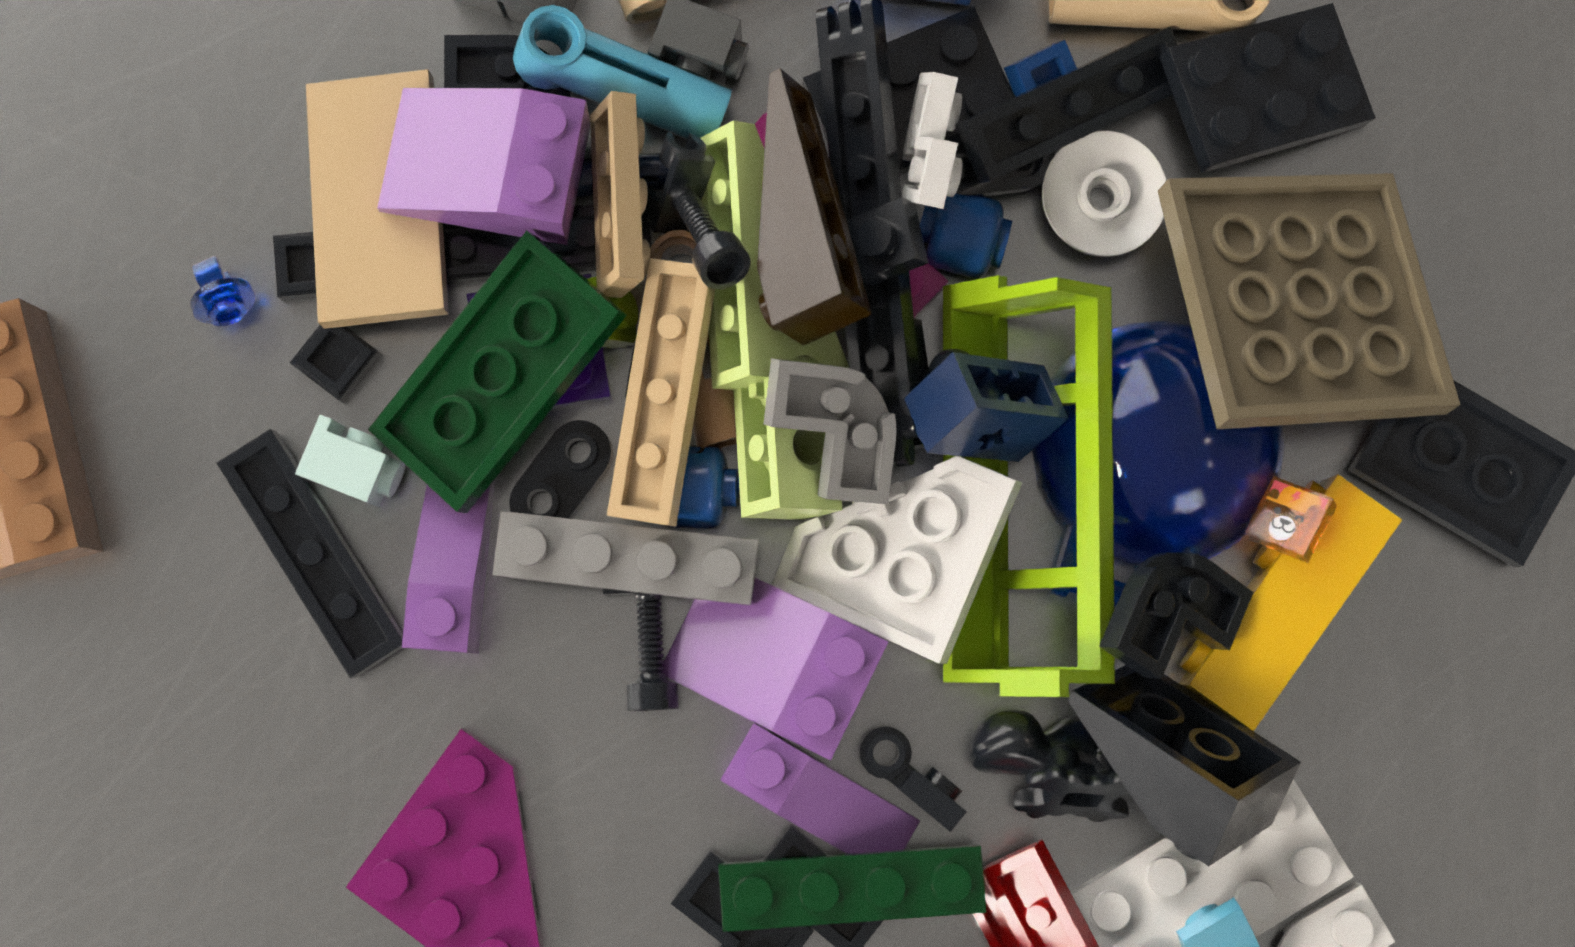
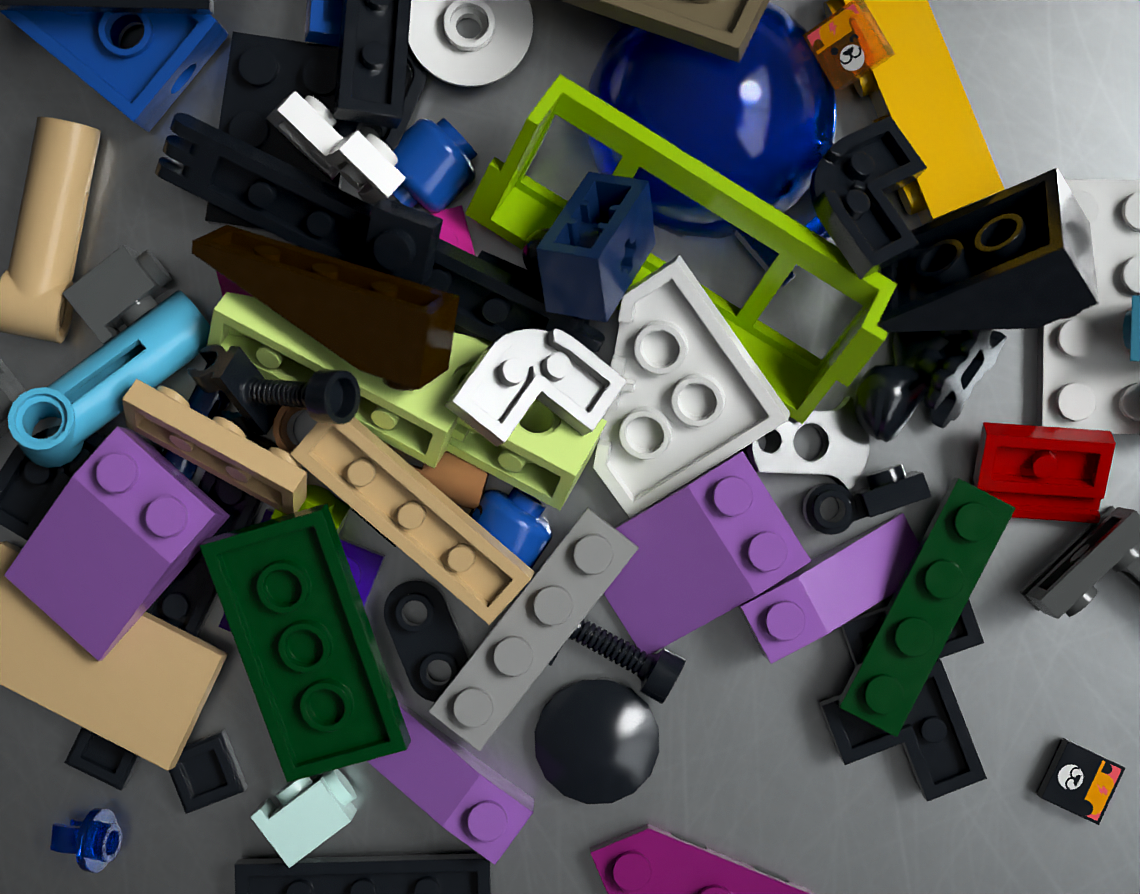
camera: 70 degrees left, 5 degrees up
none -> black dish [534,677,659,804]
none -> piece [740,396,870,490]

